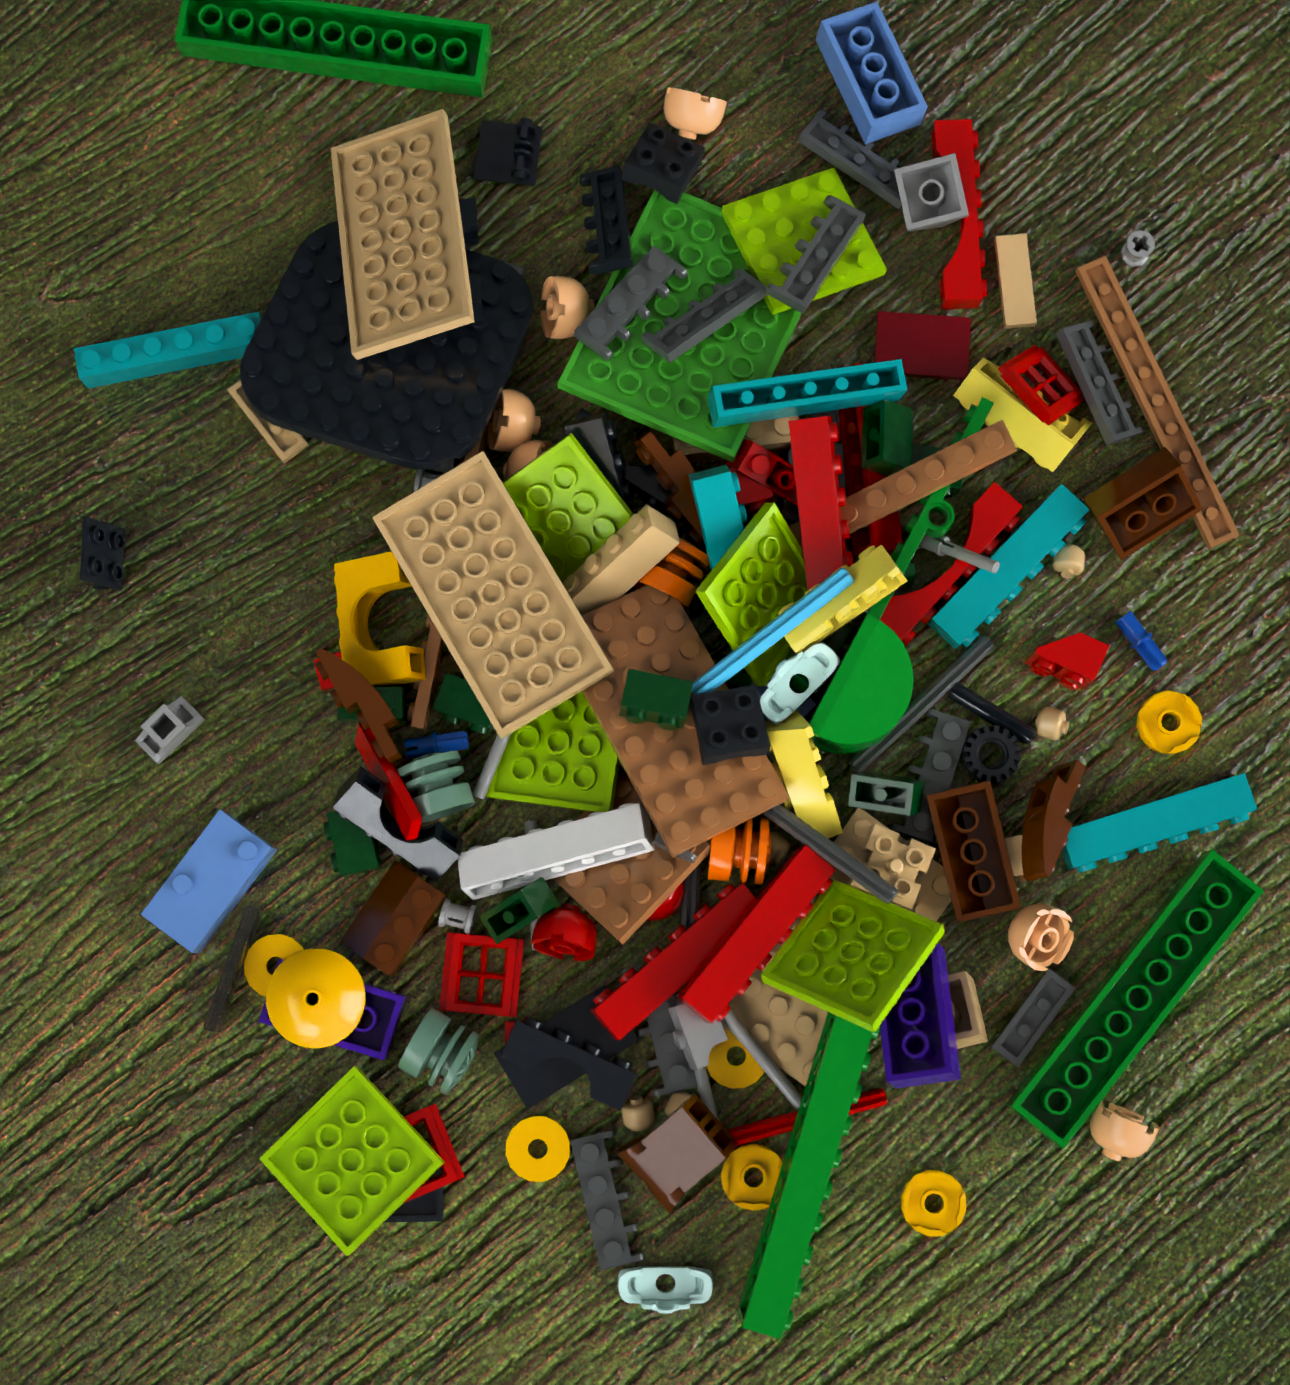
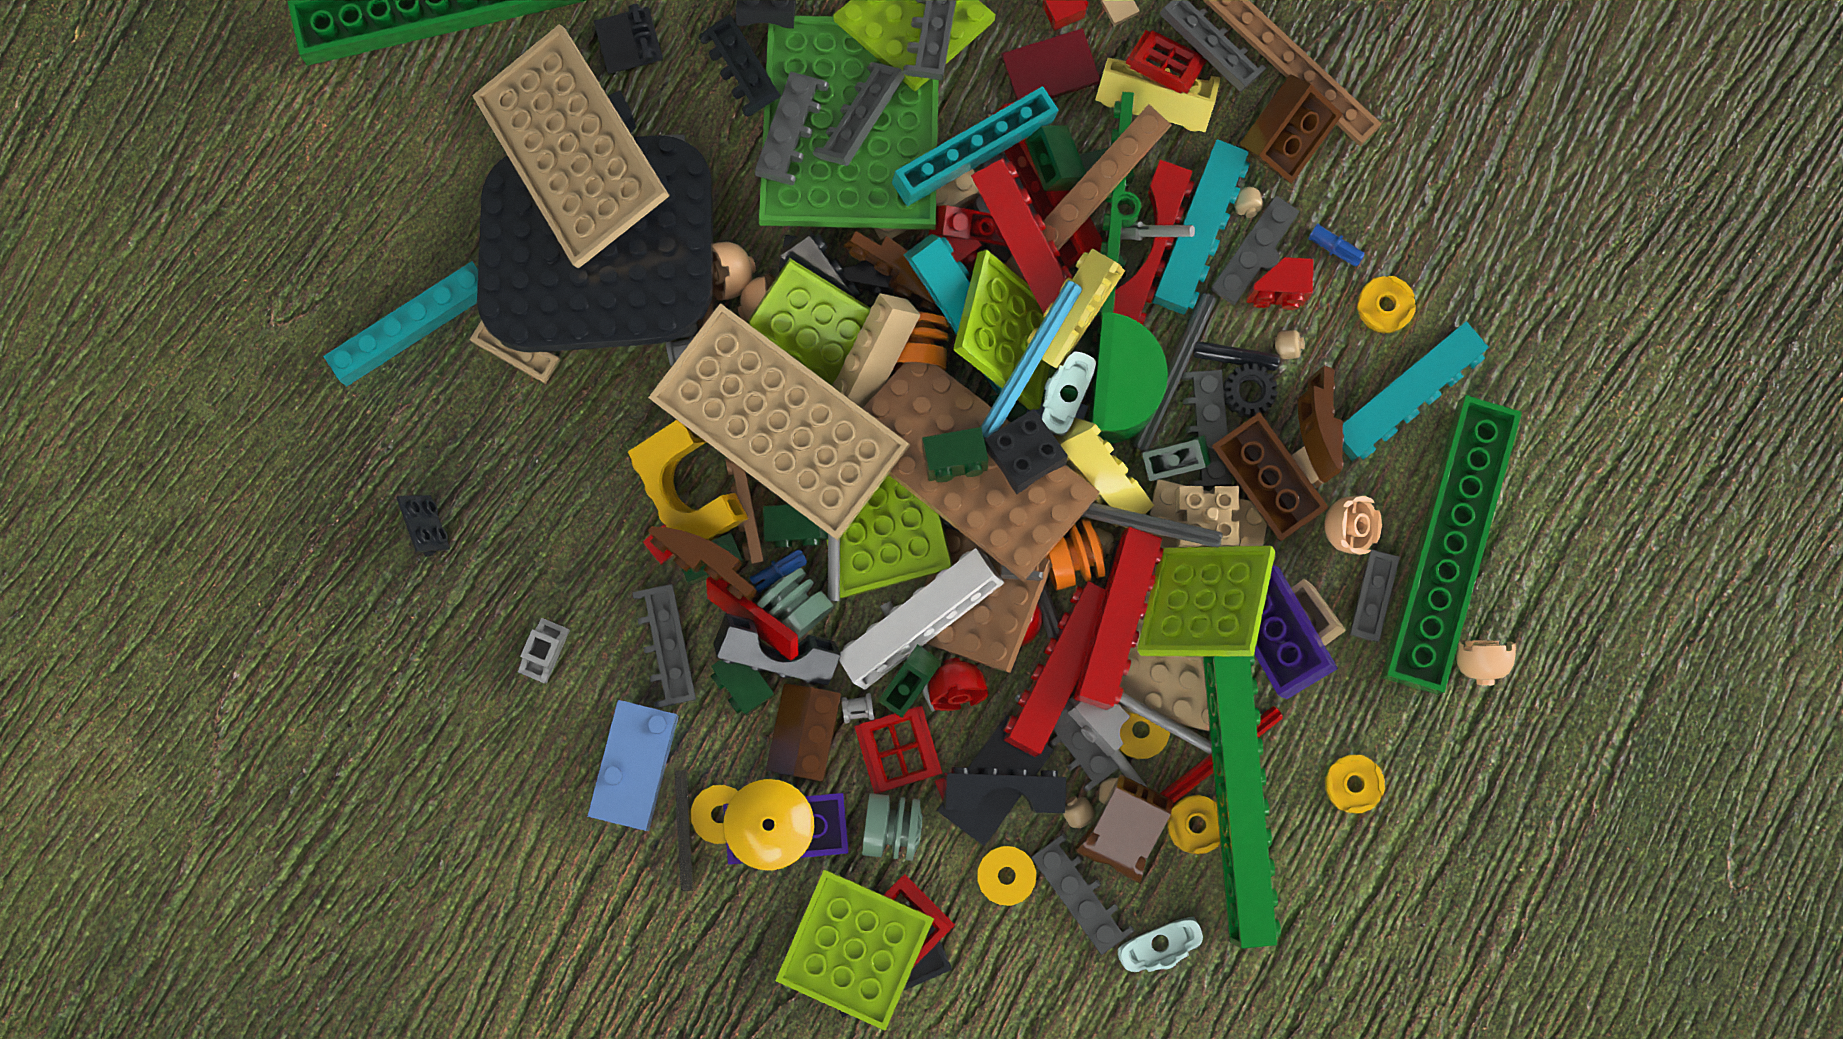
camera: 30 degrees left, 0 degrees up
light nougat cylinder [540,276,594,339] -> none
none -> dark grey hinge [632,584,697,708]
none -> dark grey hinge [1211,196,1300,305]

